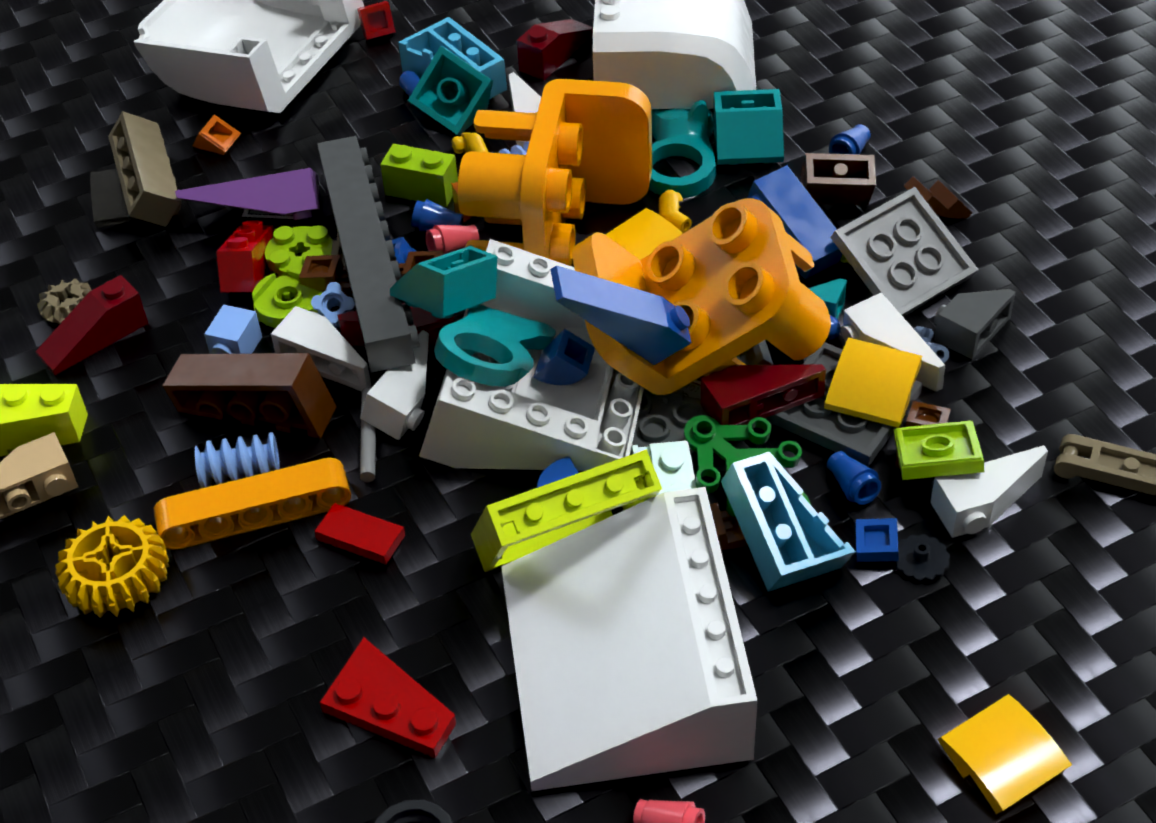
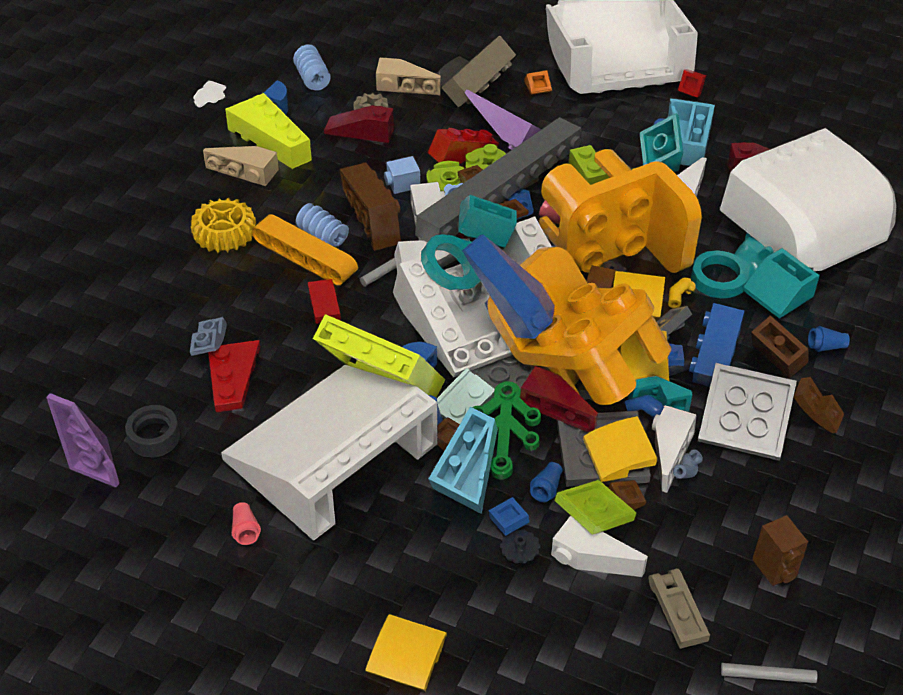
camera: 50 degrees right, 0 degrees up
dark grey slope [934,289,1016,359] -> none
none -> sand blue slope [190,317,227,355]
none -> tan slope [376,58,441,95]
none -> reddish brown brick [752,515,808,586]

